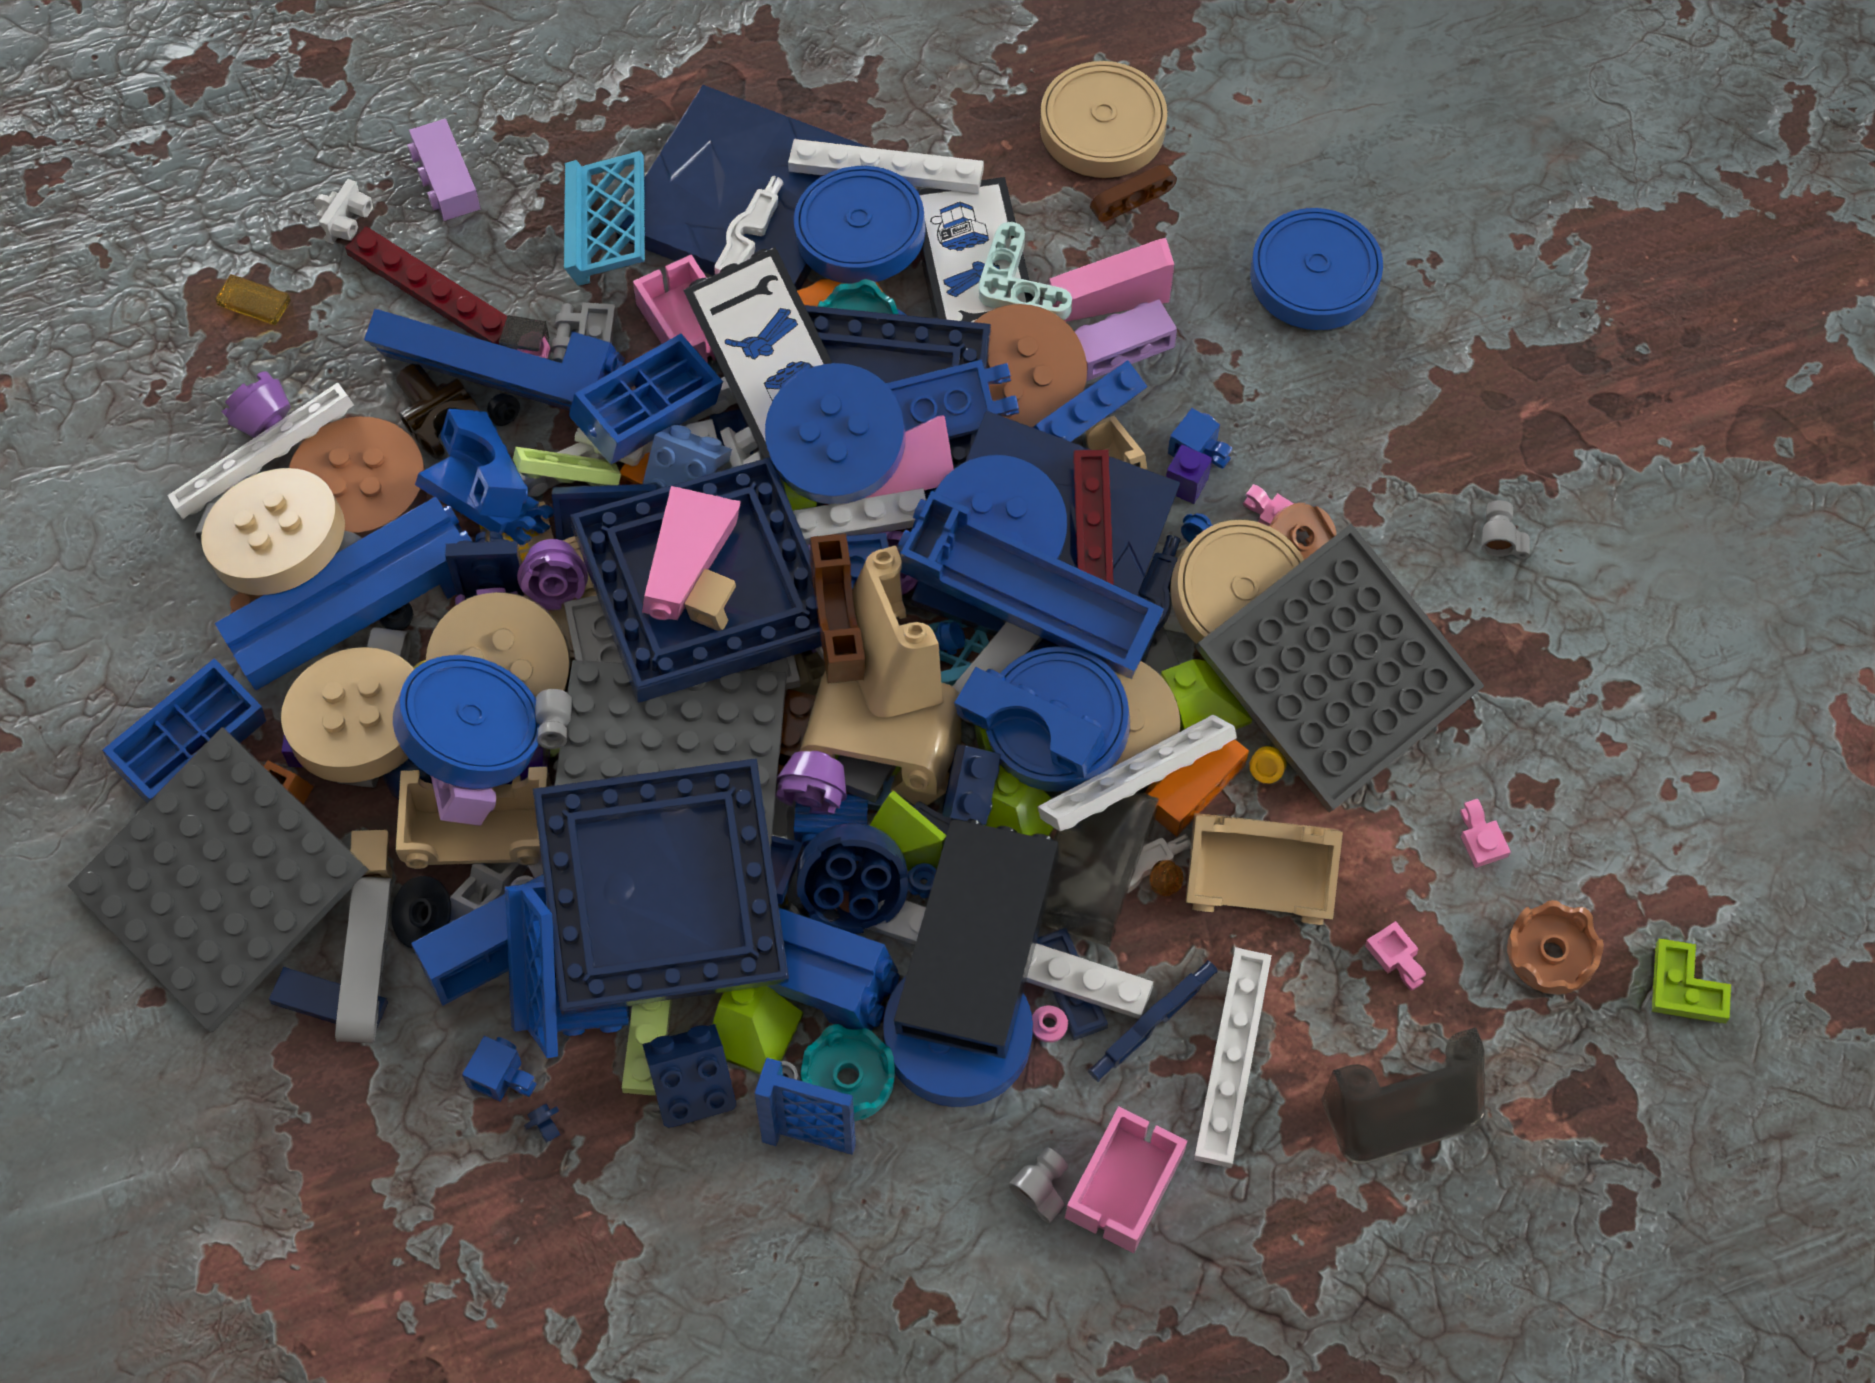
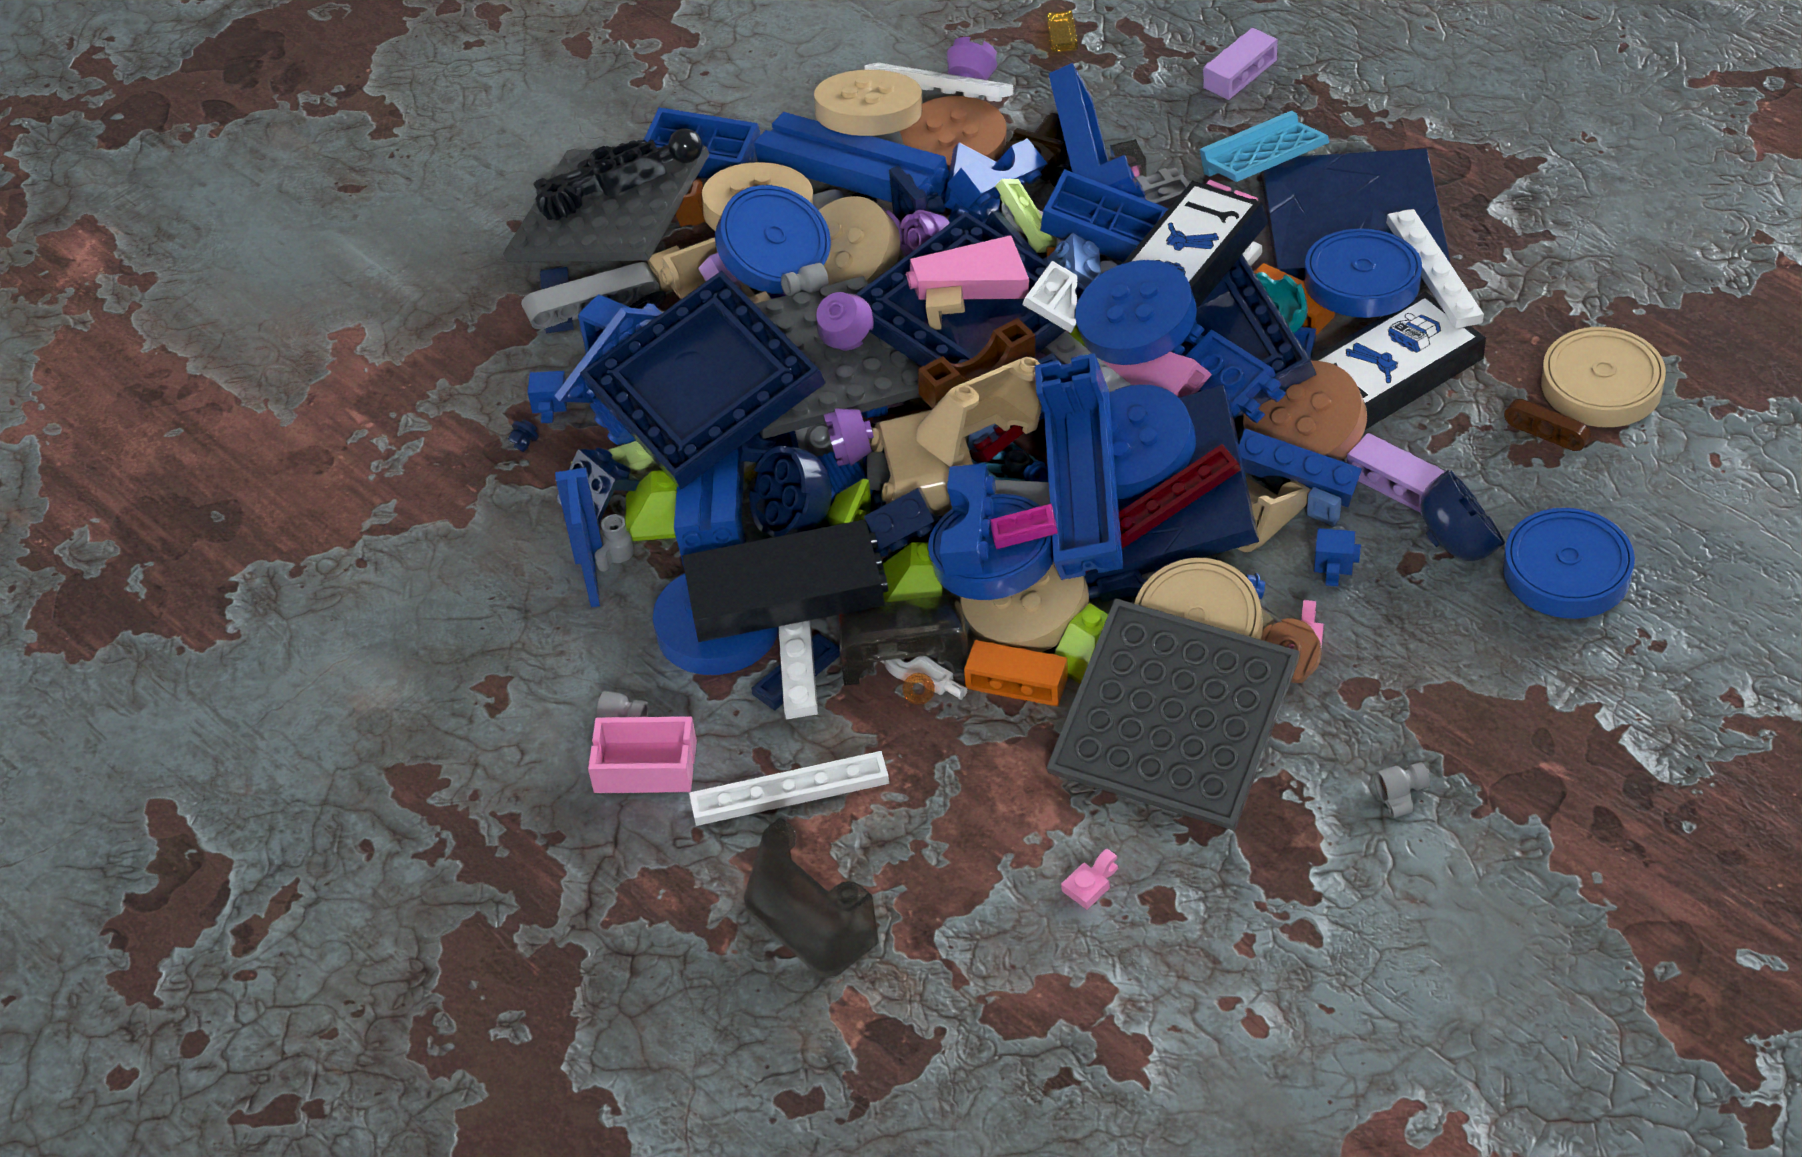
camera: 70 degrees right, 15 degrees down
white hips [314,179,373,244] -> none
dark red plate [345,226,517,345] -> none
white piece [715,176,783,275] -> none
teal plate [801,1024,895,1122] -> none
light aqua beam [979,222,1072,320] -> none
bright pink plate [1032,1005,1068,1042] -> none
white plate [1038,715,1237,831] -> none
bright pink slope [1049,238,1174,322] -> none
dark blue piece [1088,960,1218,1082] -> none
dark purple brick [1166,444,1212,504] -> none
tan windscreen [1186,813,1343,925] -> none
yellow tile [1249,746,1287,784] -> none
bright pink plate [1365,921,1426,991] -> none
nougat plate [1507,900,1604,995] -> none
lime plate [1651,938,1731,1024] -> none
none -> black arm [534,128,703,221]
none -> medium lavender cone [816,292,874,351]
none -> dark pink plate [990,504,1058,549]
none -> white wing [1022,261,1077,333]
none -> medium blue tile [1307,487,1341,527]
none -> dark blue cylinder [1420,470,1506,561]

